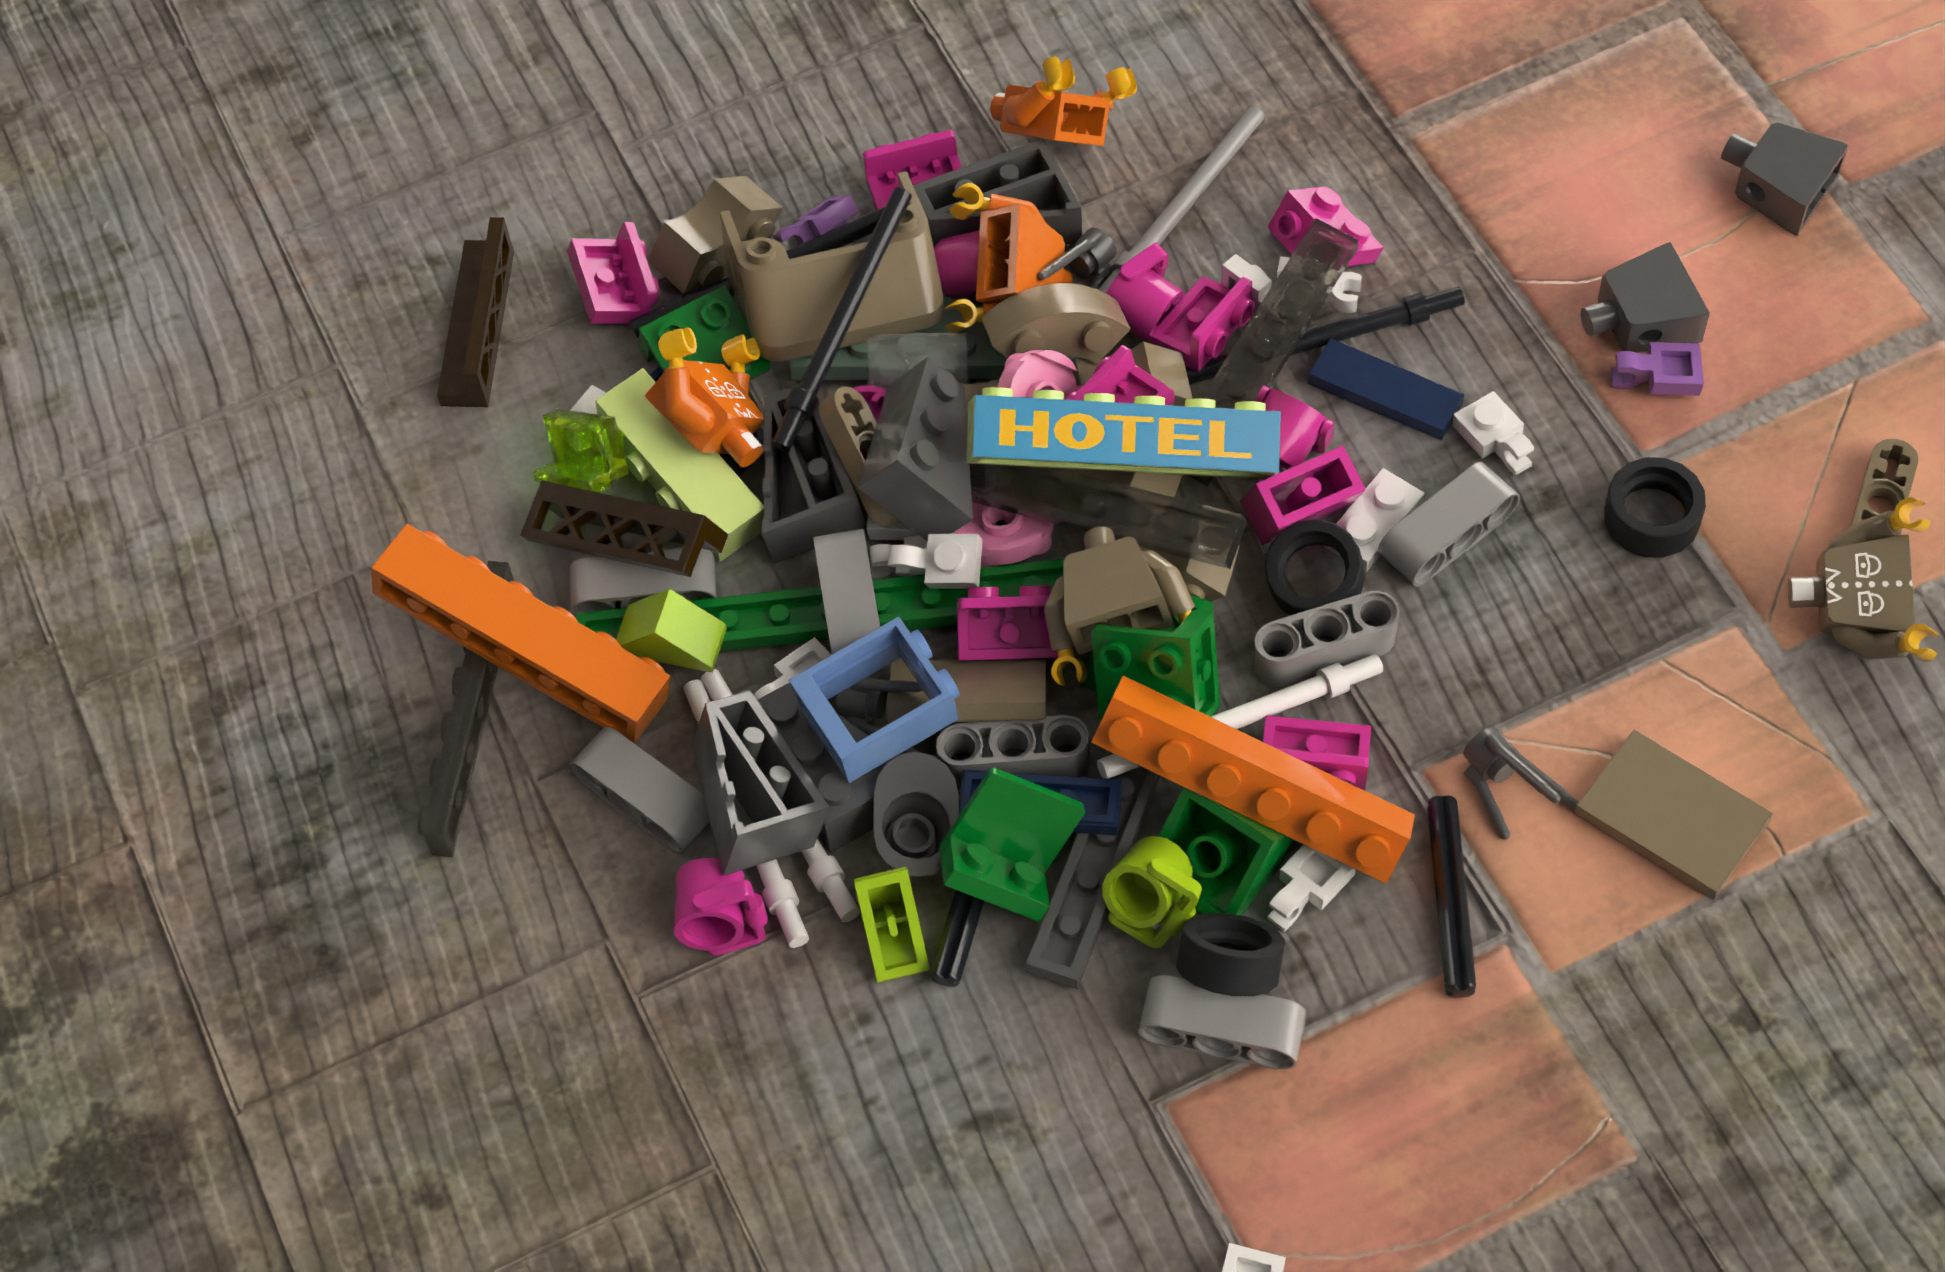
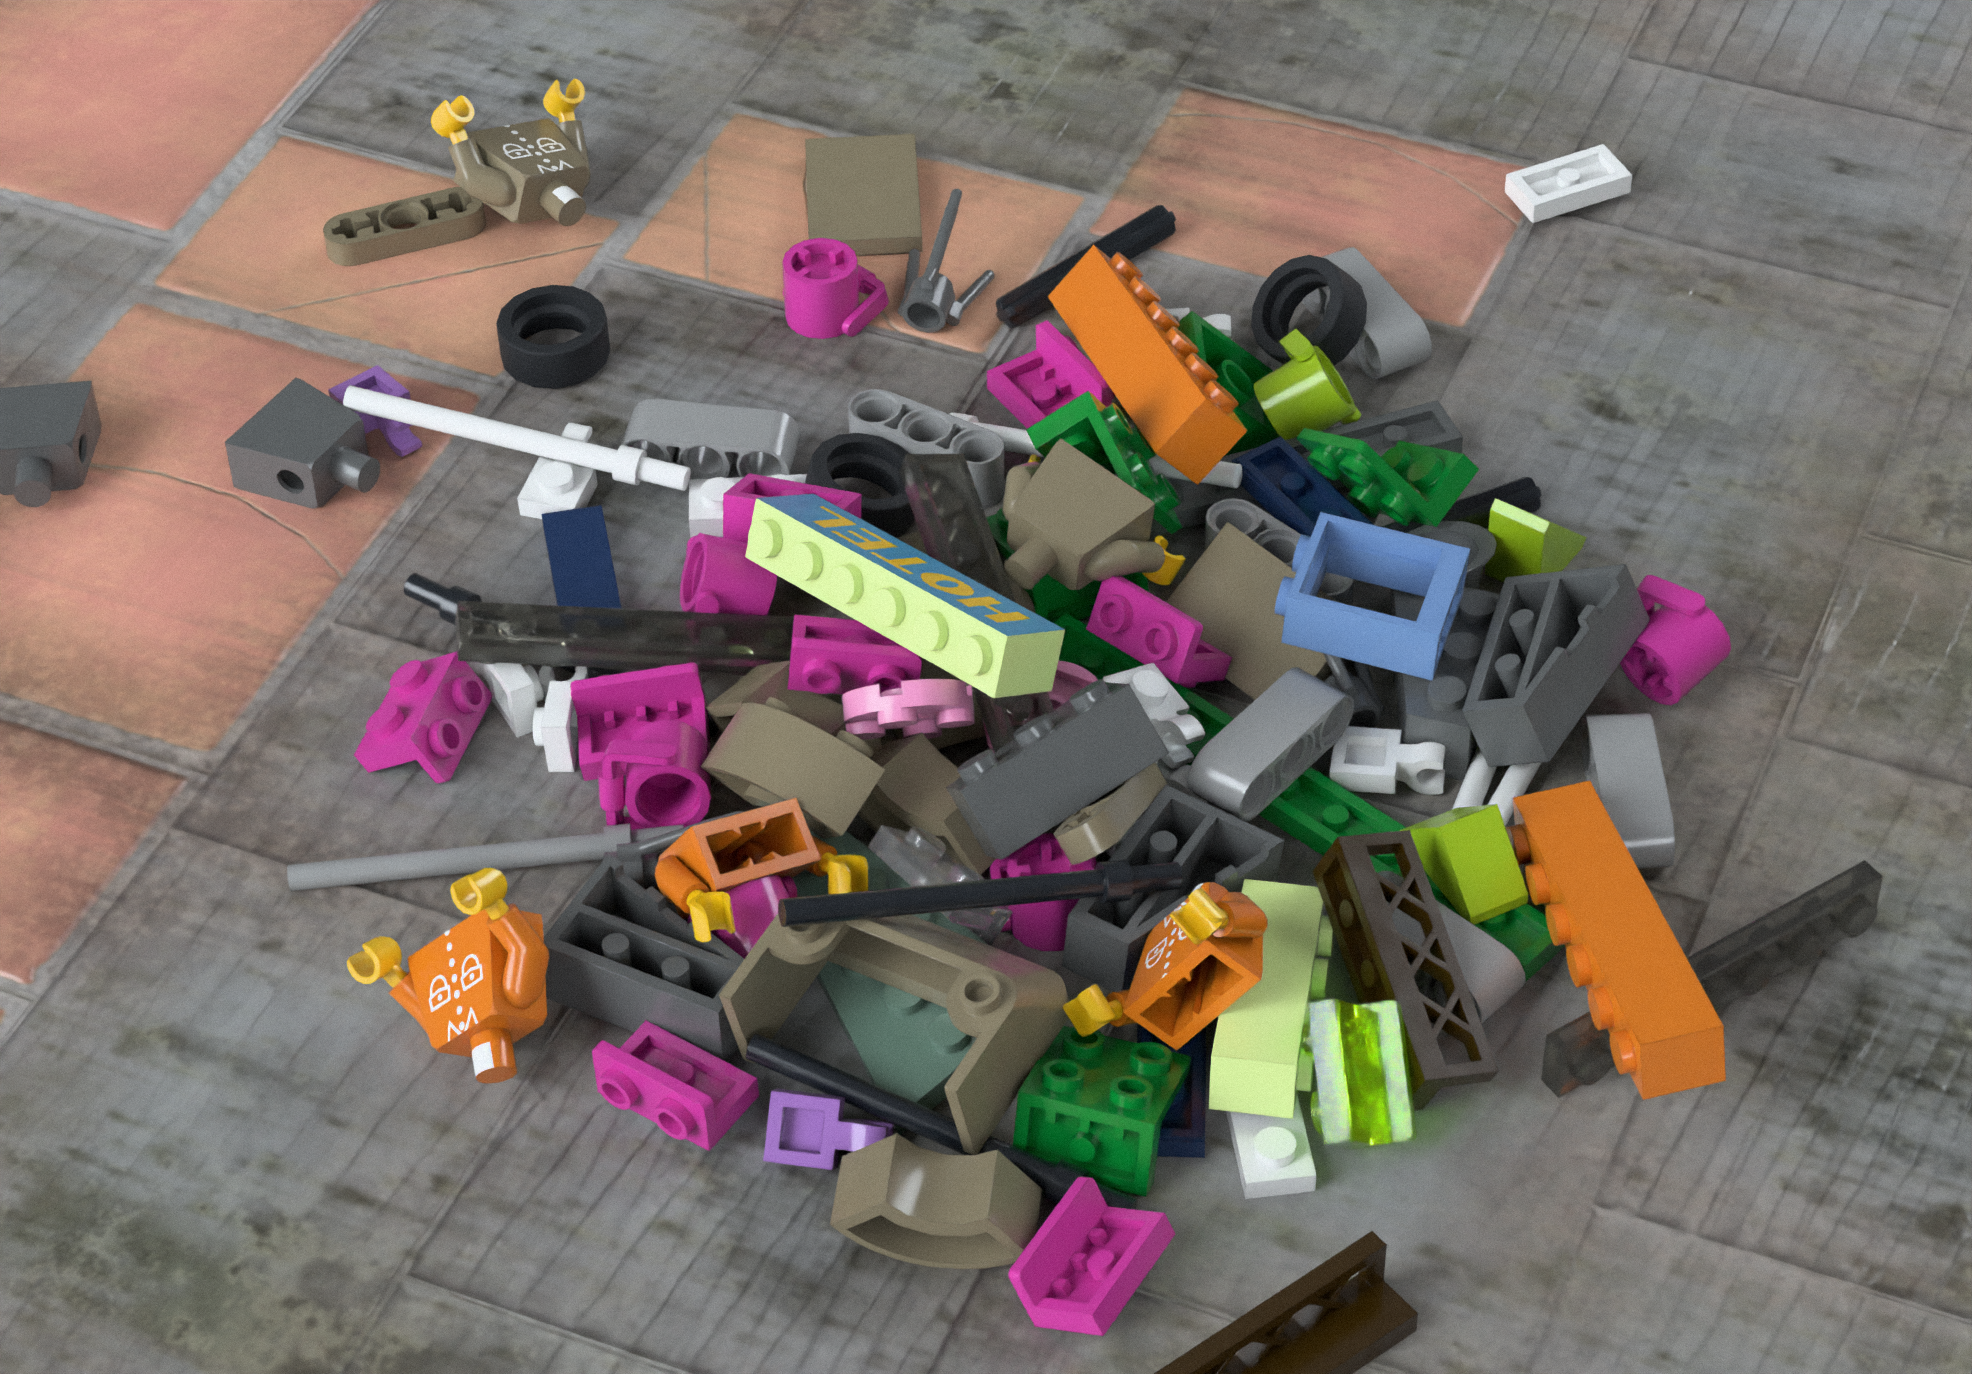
camera: 135 degrees left, 15 degrees down
none -> white bar [343,385,691,491]
none -> dark pink piece [782,238,889,339]

